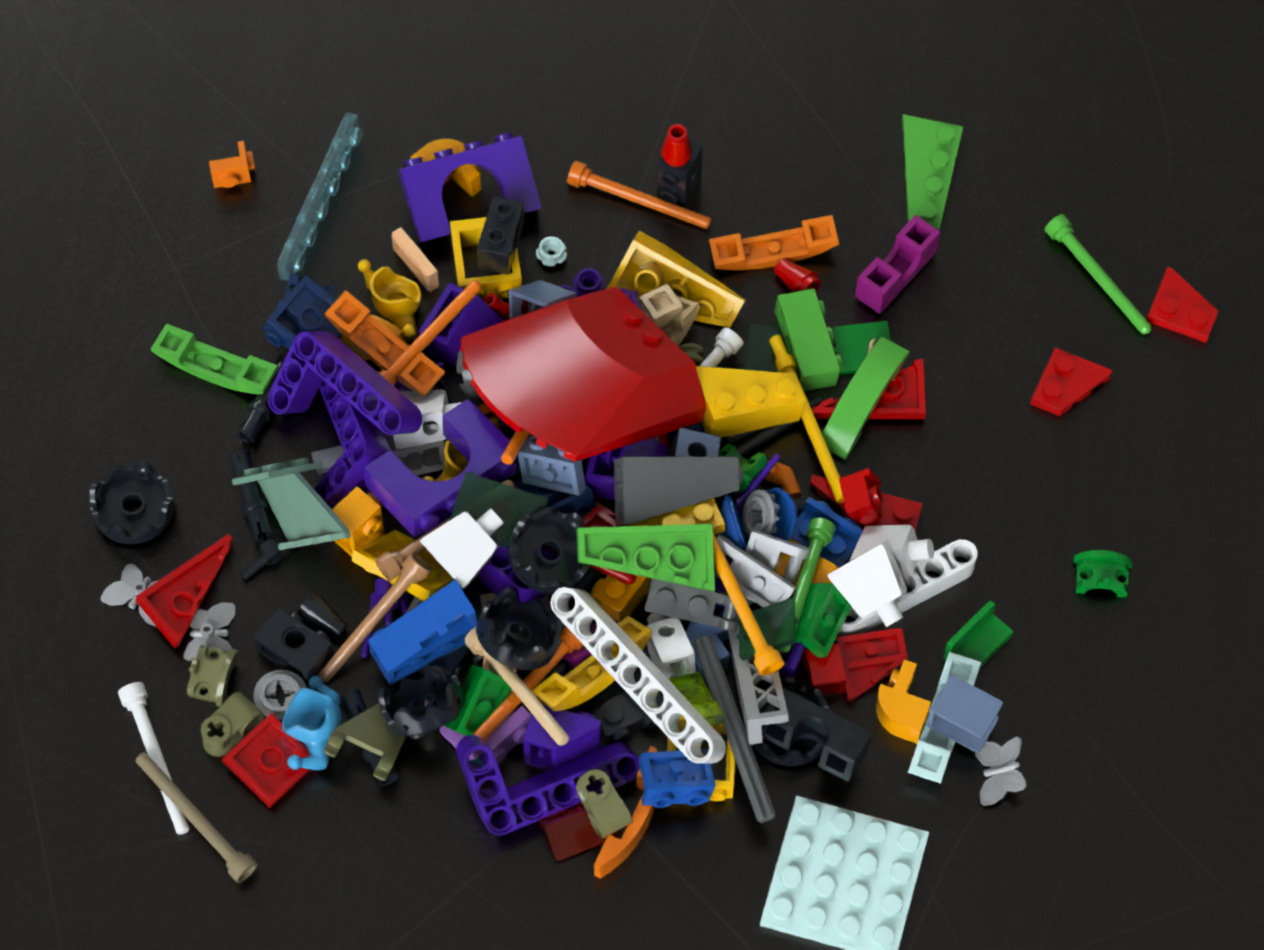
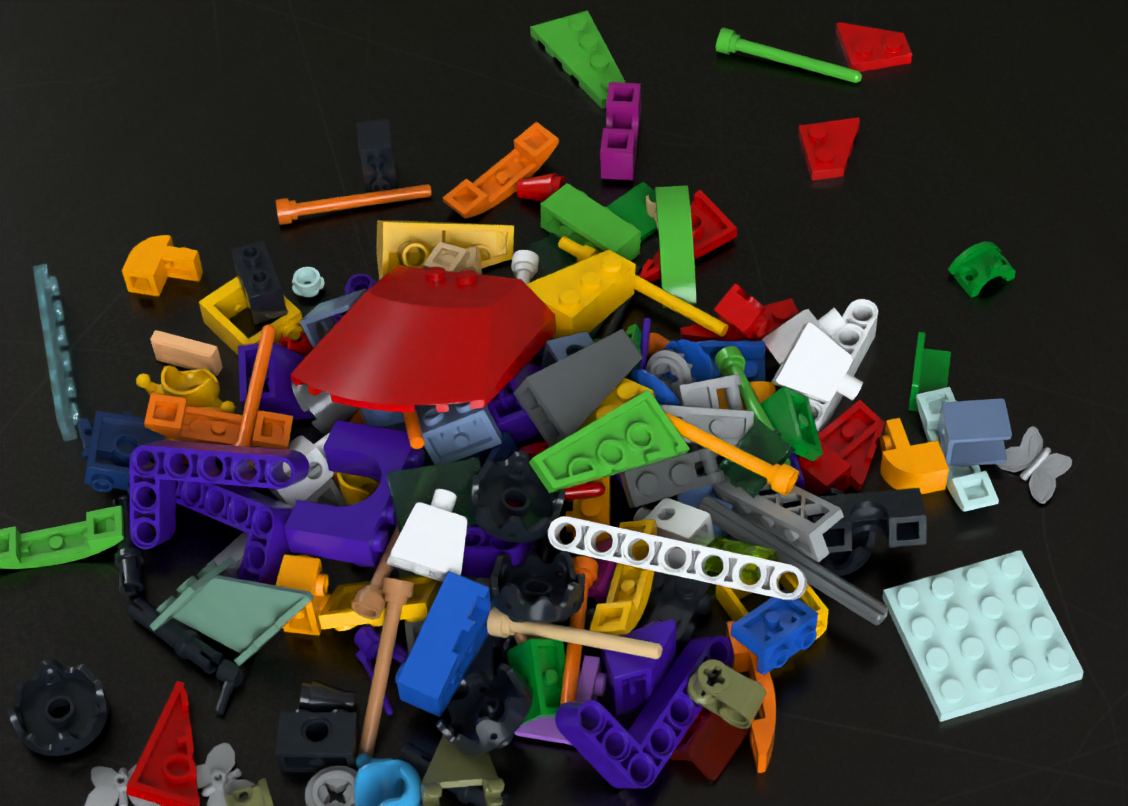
camera: 30 degrees left, 10 degrees down
dark purple arch [398,132,542,242] -> none
red cone [661,124,693,167] -> none

